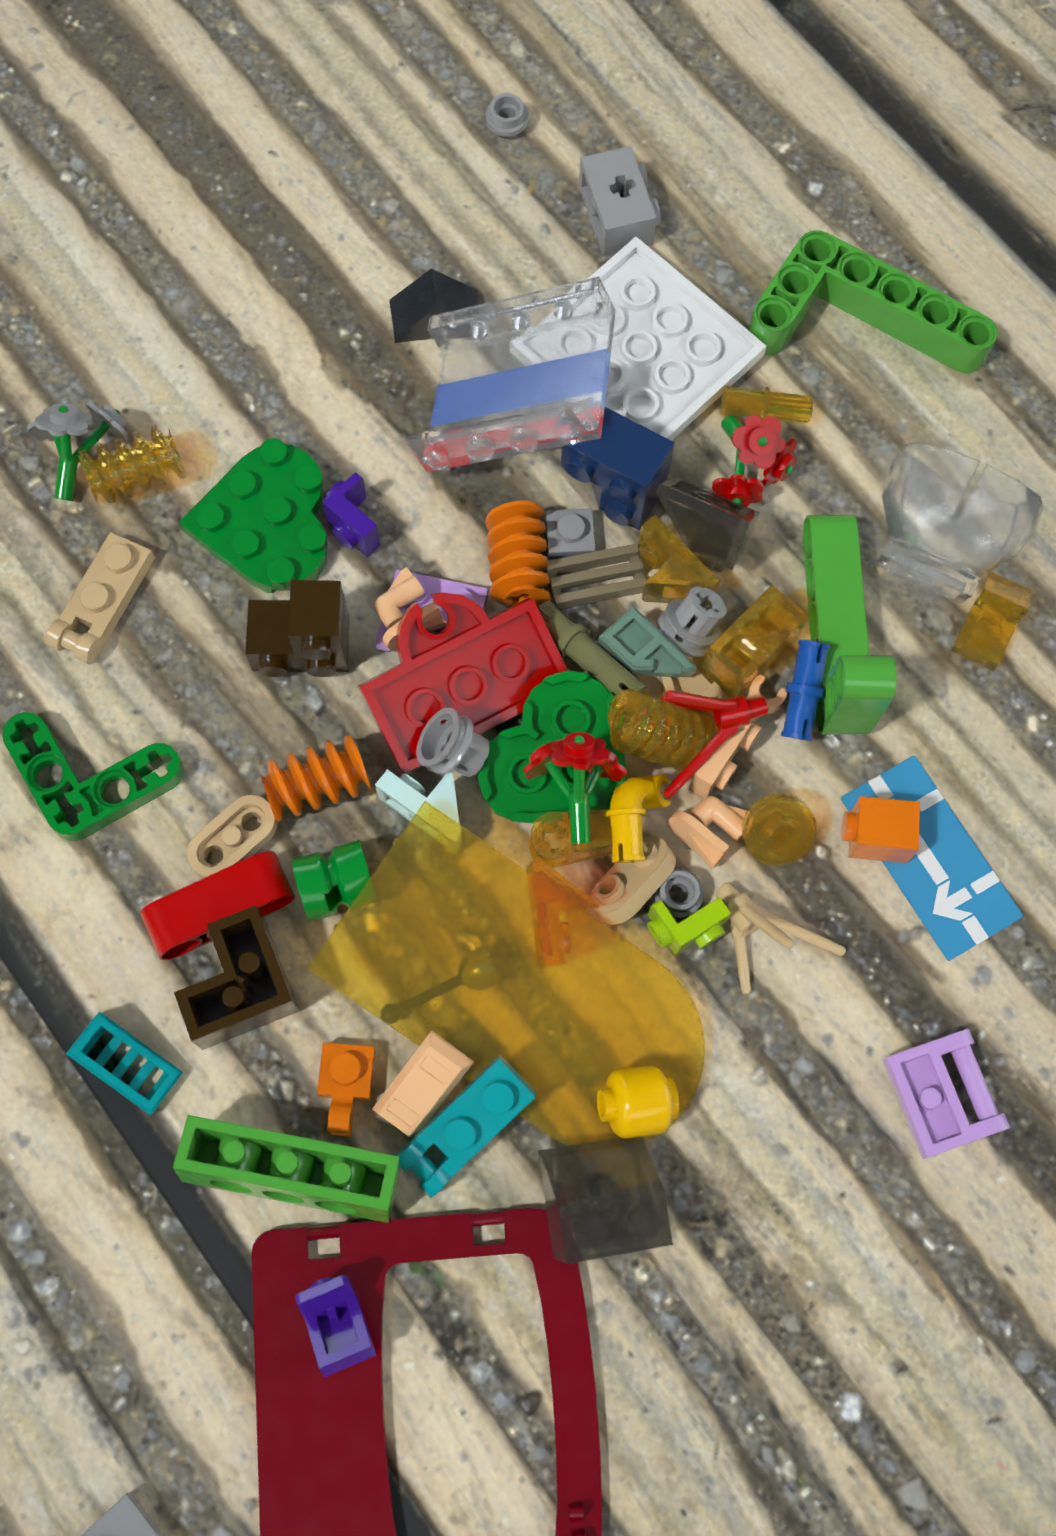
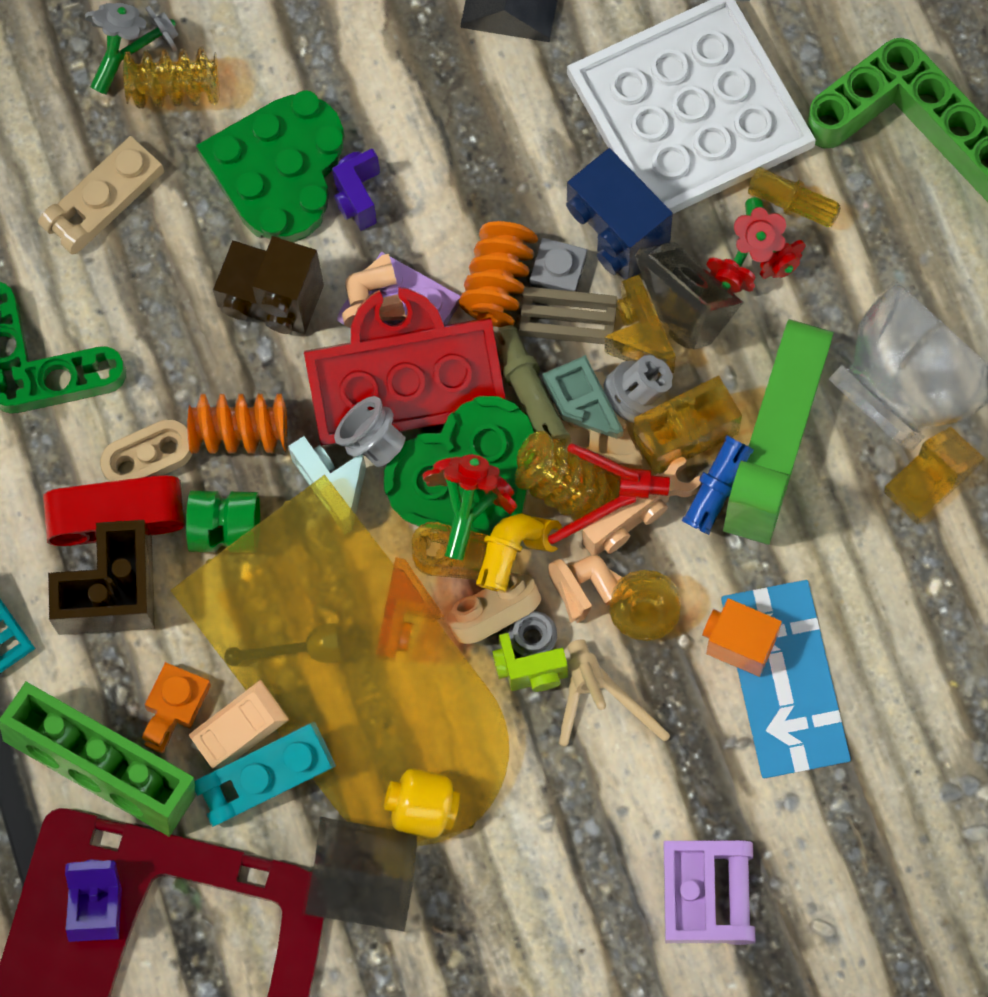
camera: 25 degrees right, 0 degrees up
clear panel [406,276,616,472] -> none

